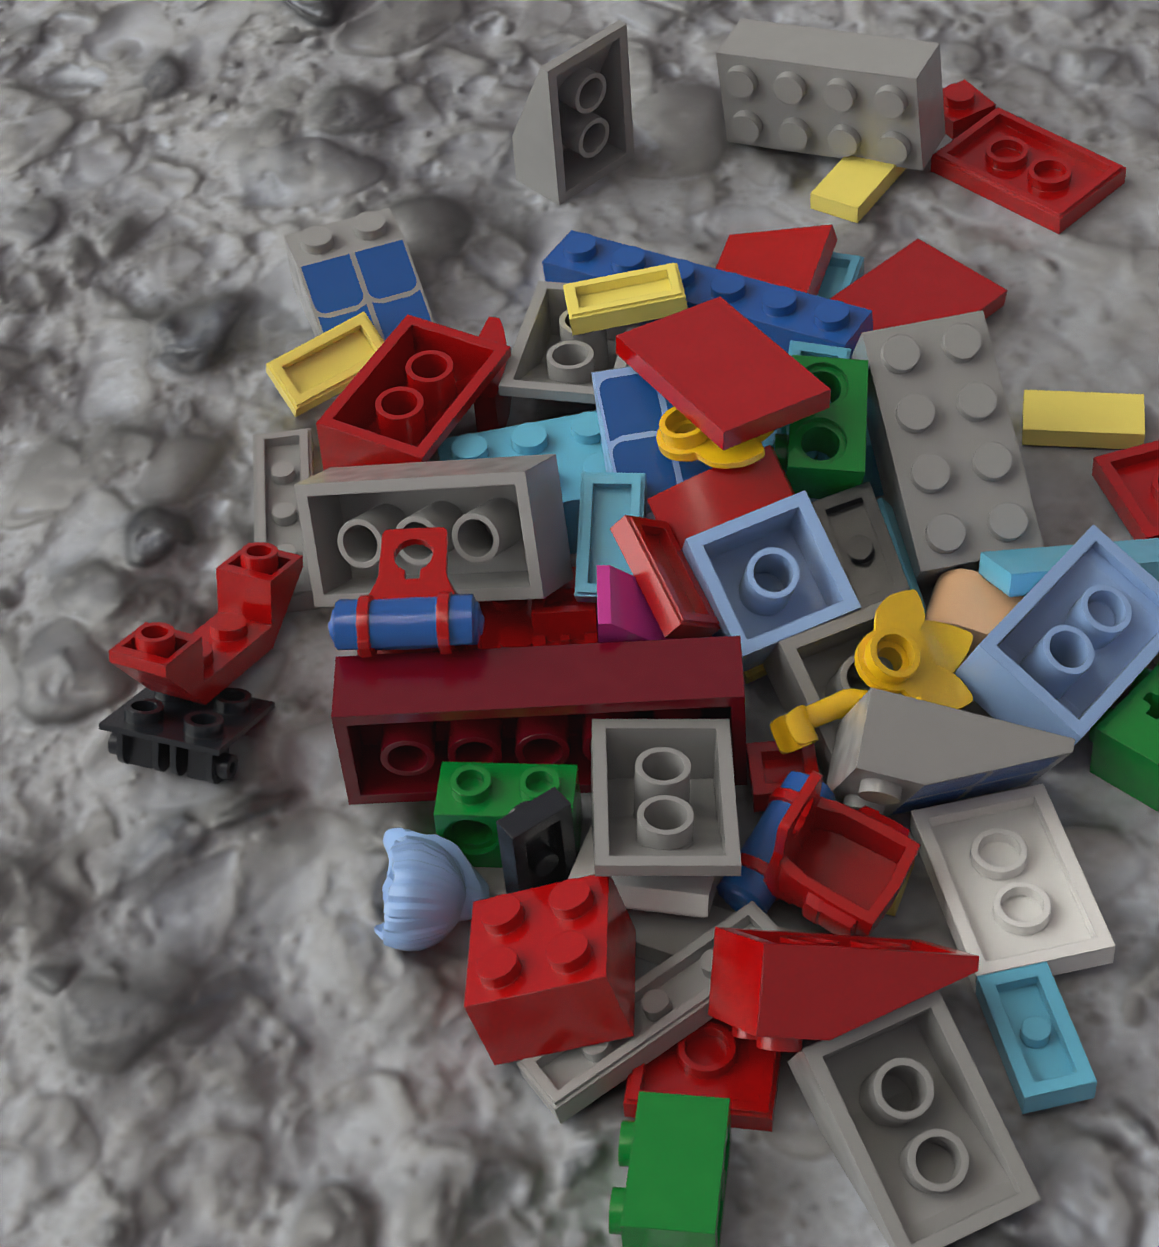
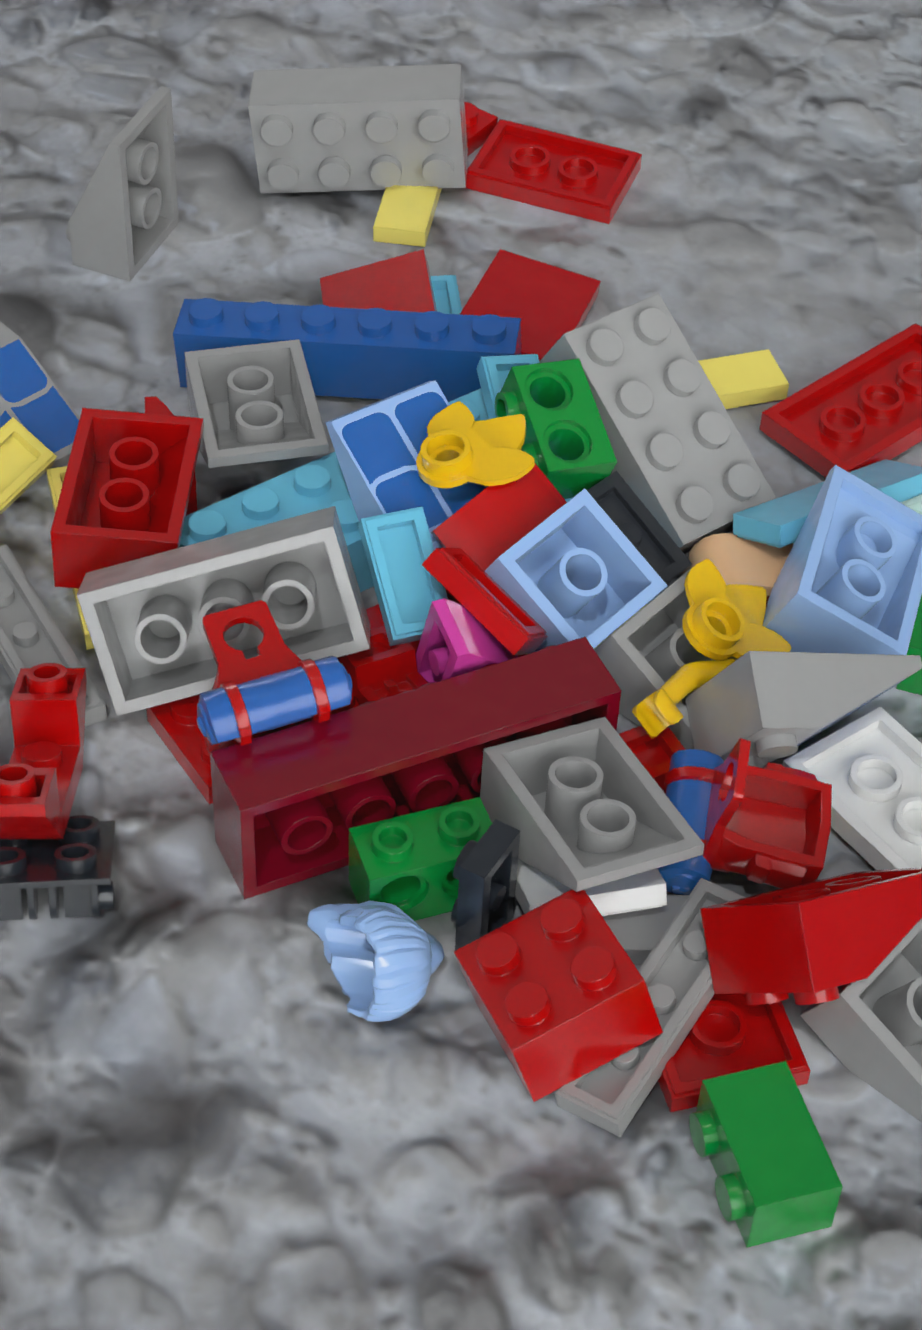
camera: 30 degrees left, 0 degrees up
light yellow tile [563,263,688,336] -> none
red tile [616,297,831,450] -> none

